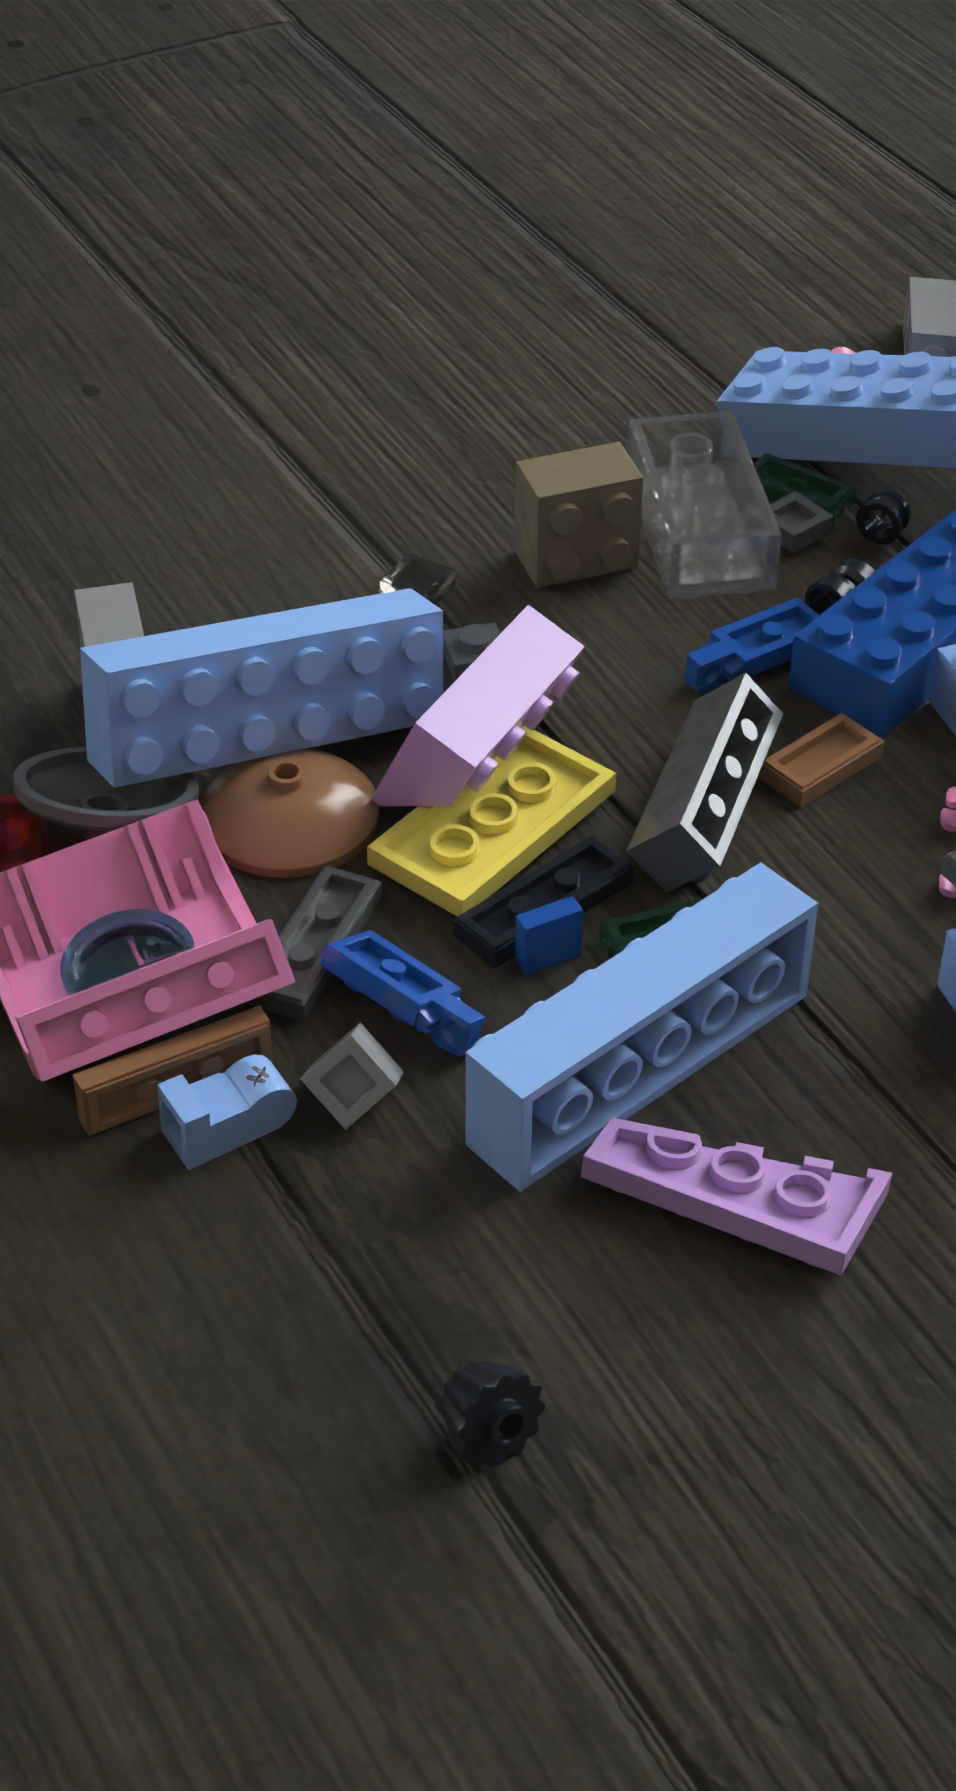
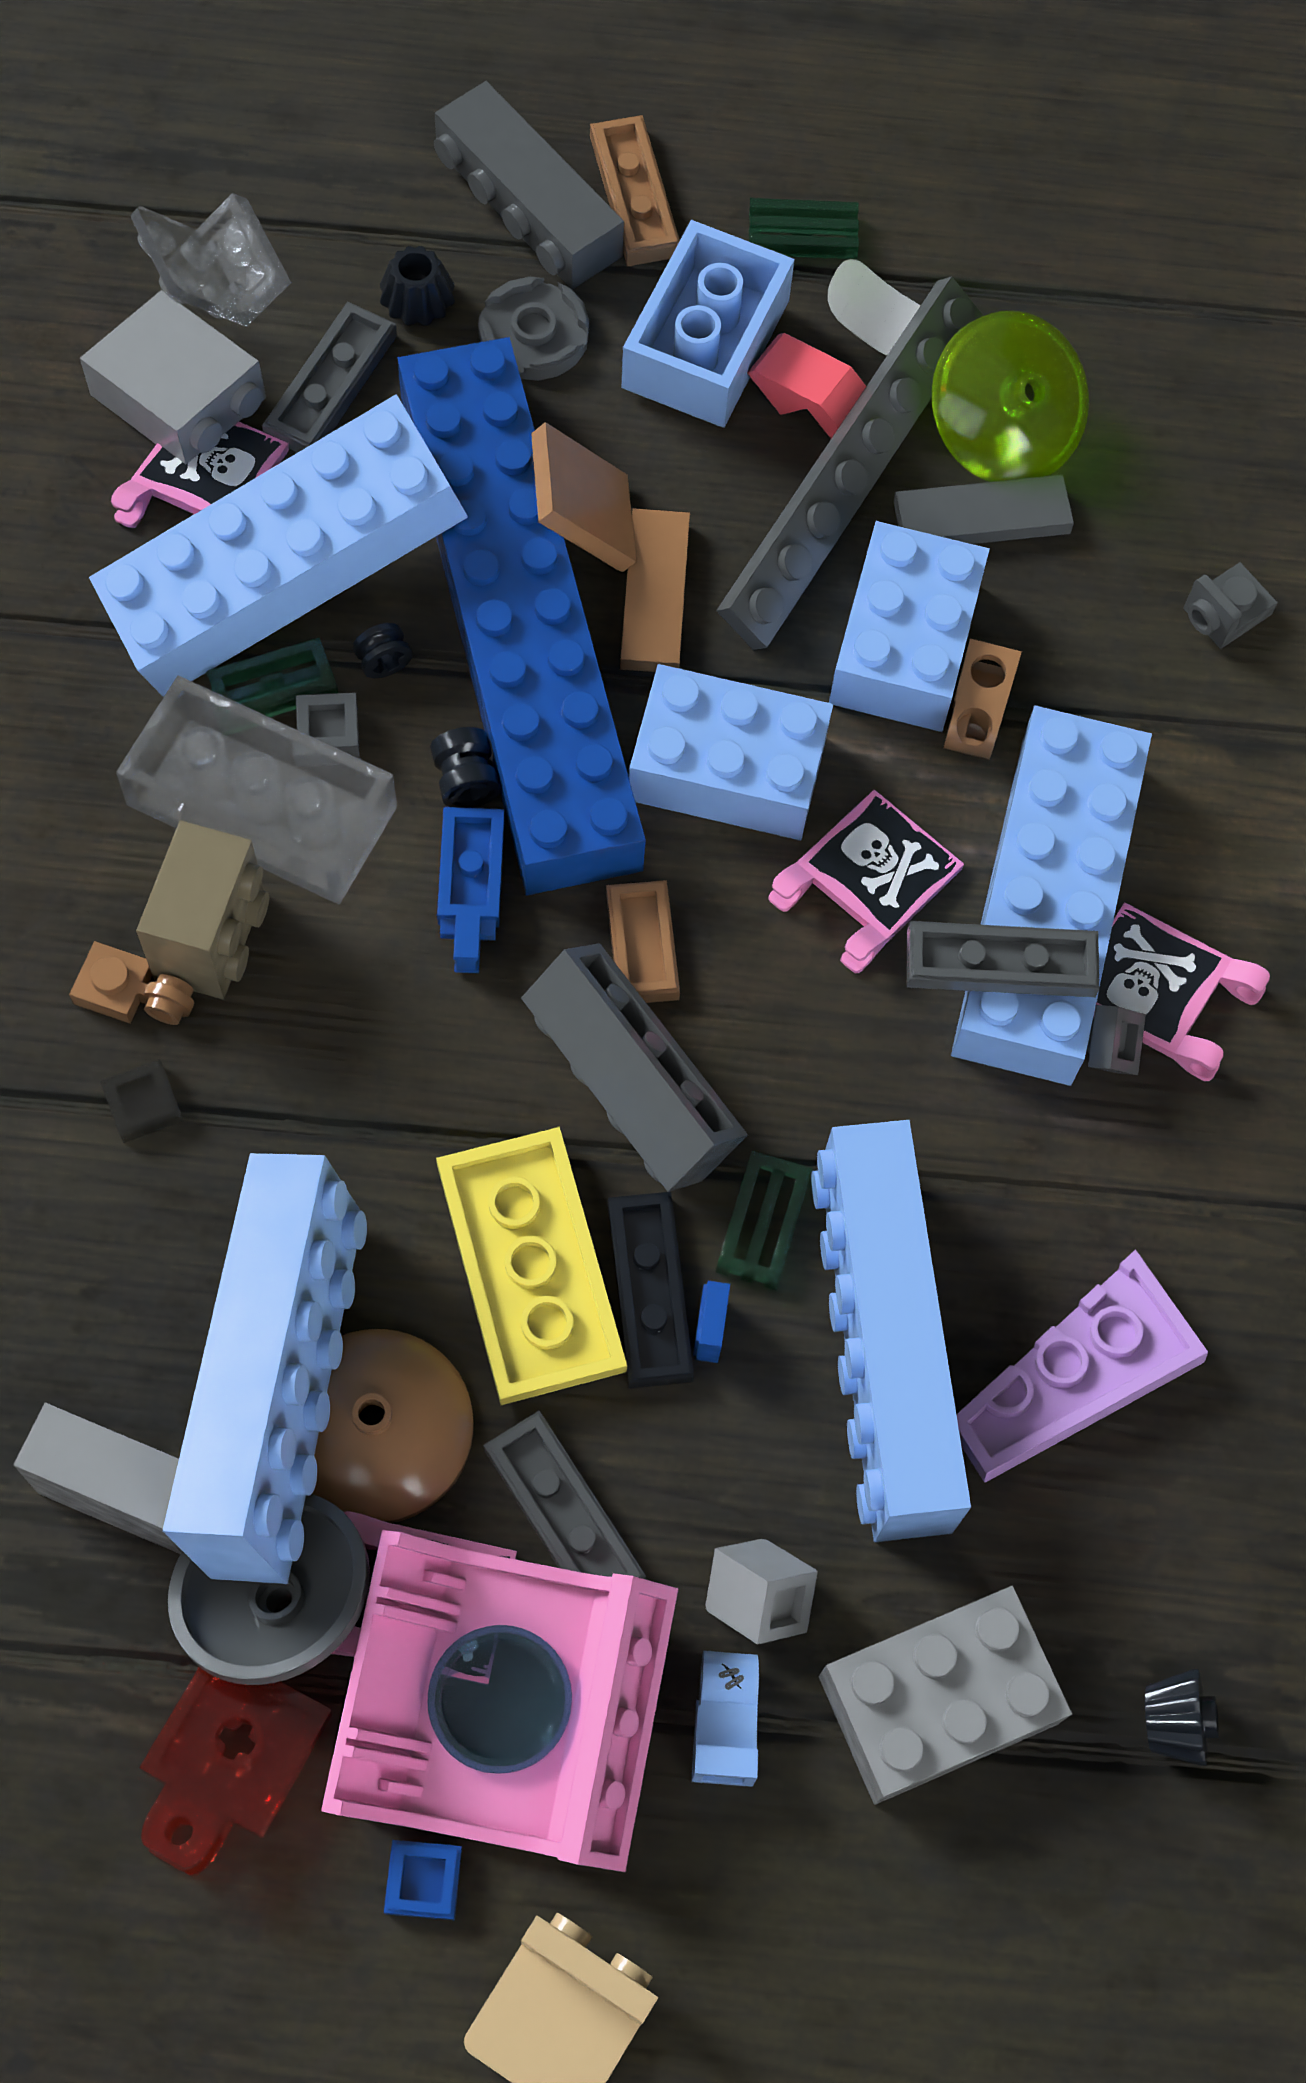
camera: 60 degrees left, 25 degrees up
medium nougat tile [73,1005,273,1136] -> none
blue hinge [320,930,486,1057] -> none
lavender slope [371,605,585,806] -> none
dark grey plate [443,622,500,682] -> none
none -> medium nougat plate [69,941,195,1025]
none -> light grey brick [819,1585,1072,1805]

